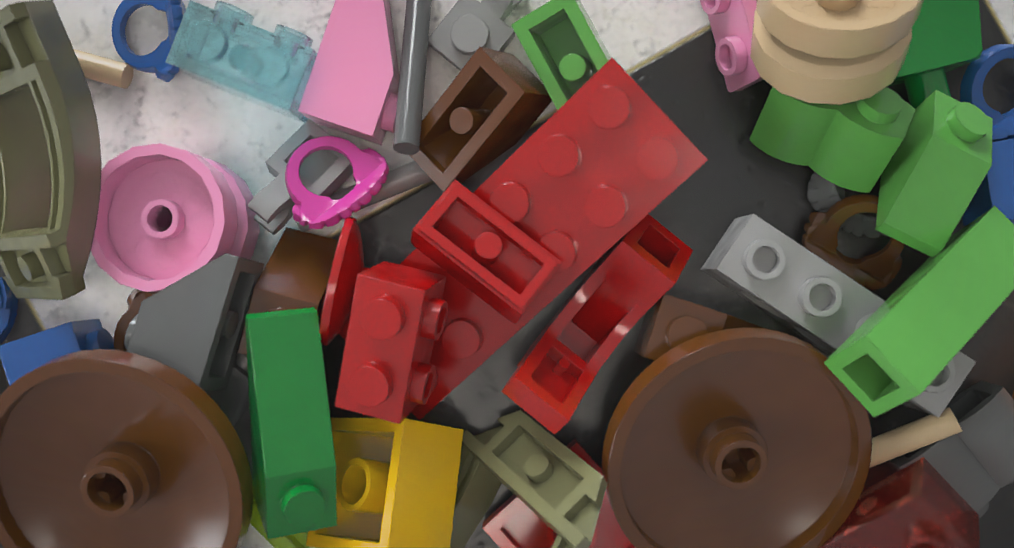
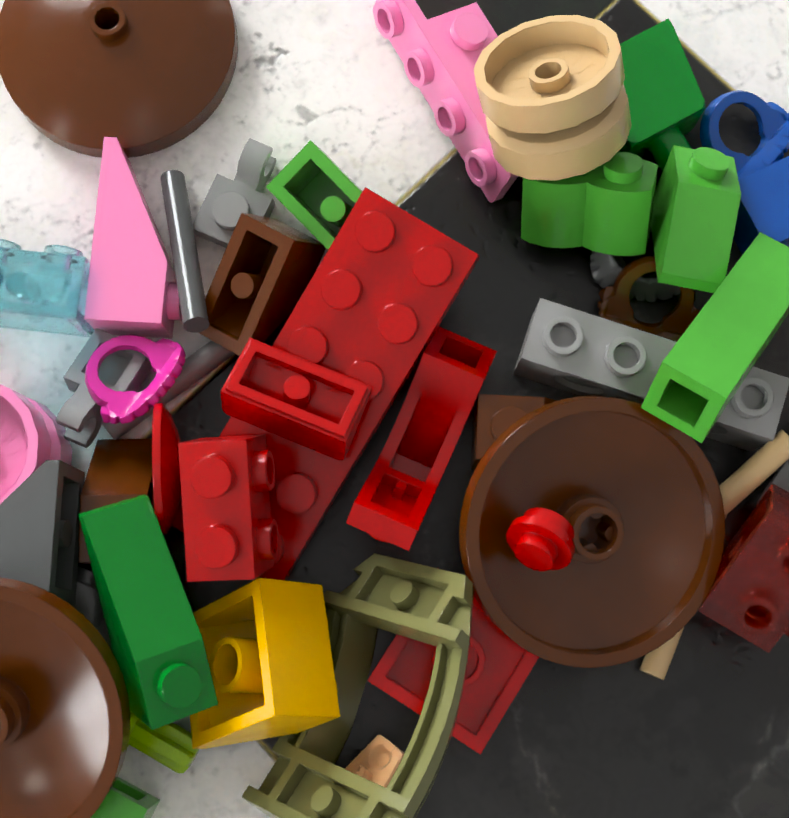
camera: 20 degrees left, 10 degrees down
none -> red plate [506,507,575,571]

